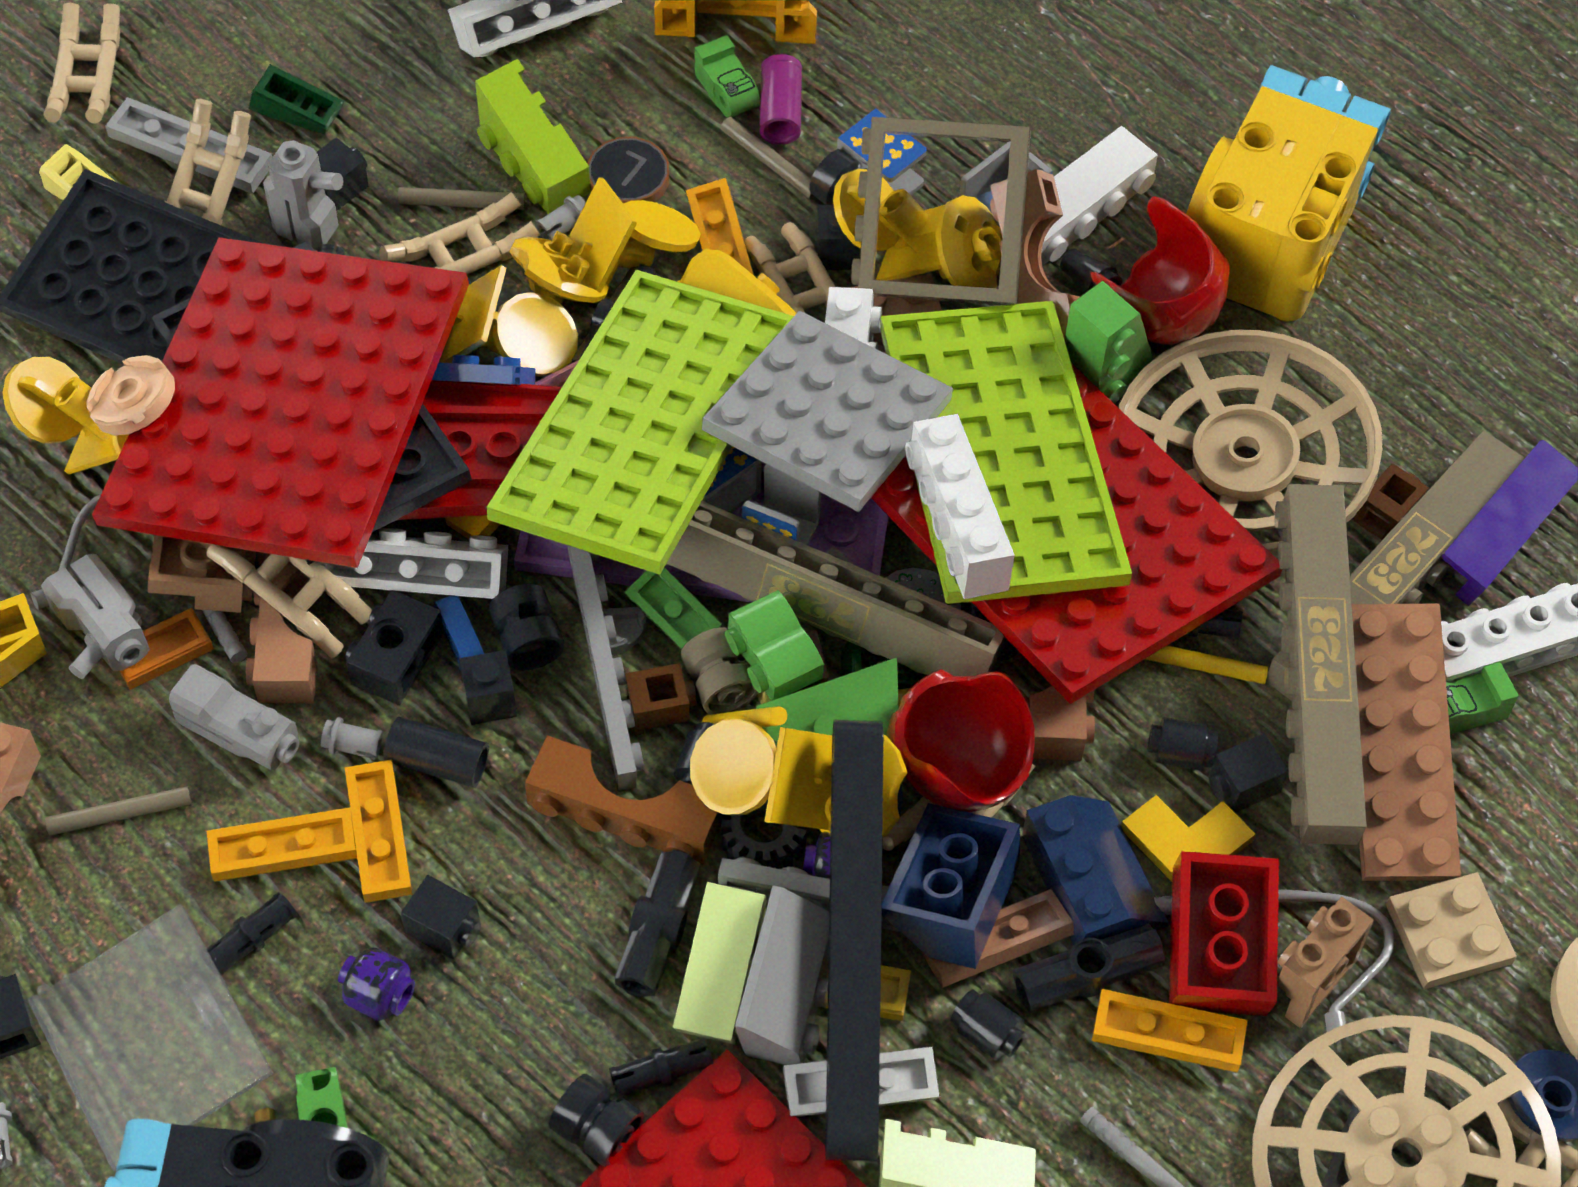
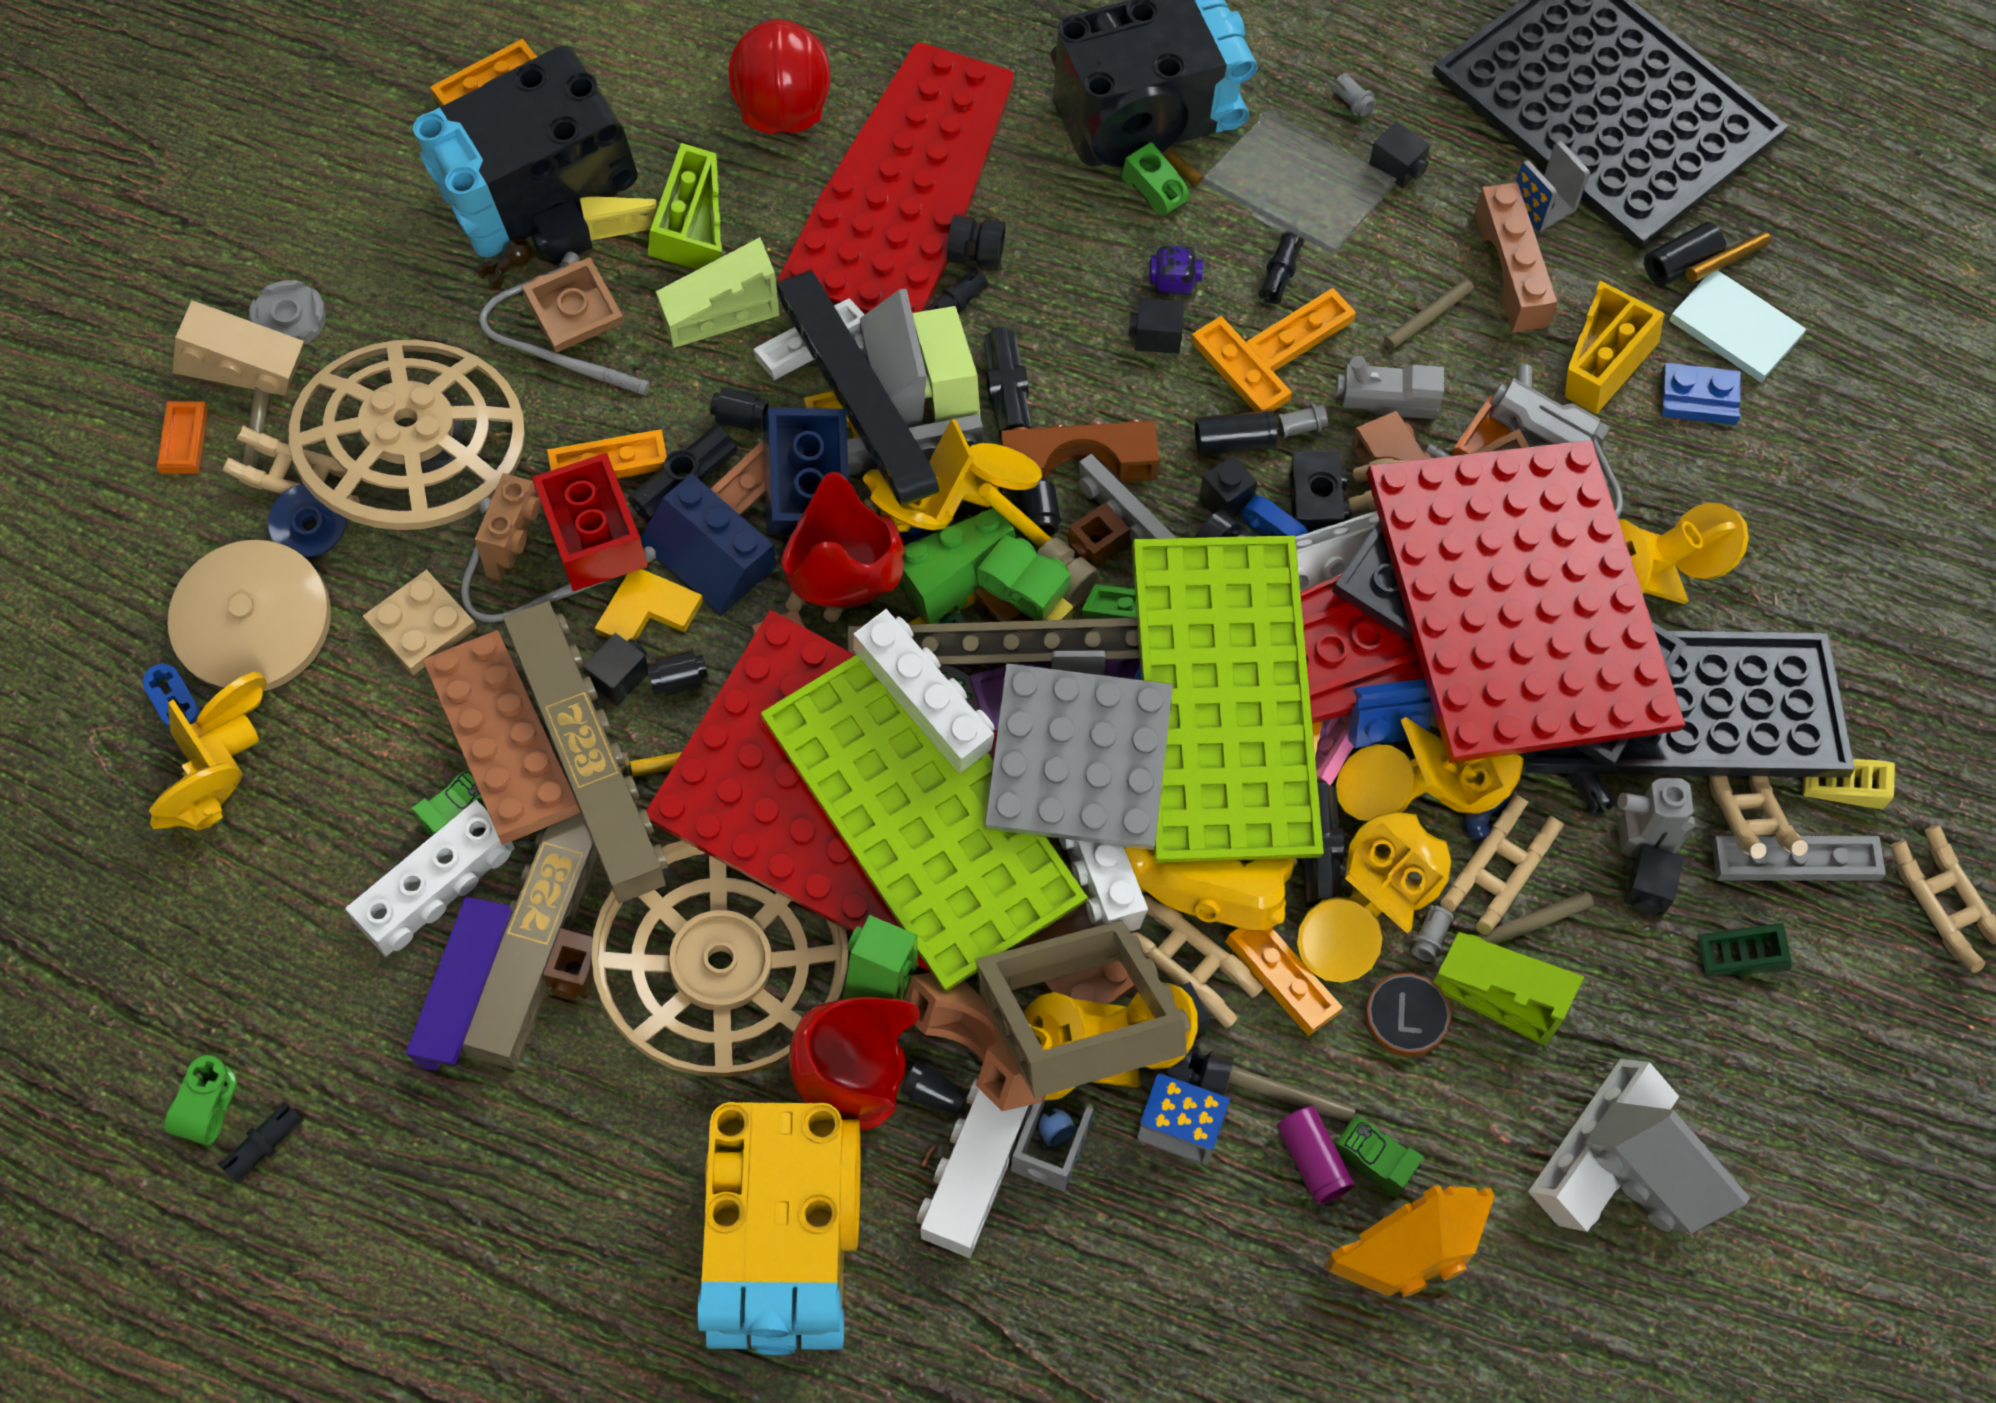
camera: 155 degrees right, 5 degrees up
light nougat tile [87,355,175,436] -> none

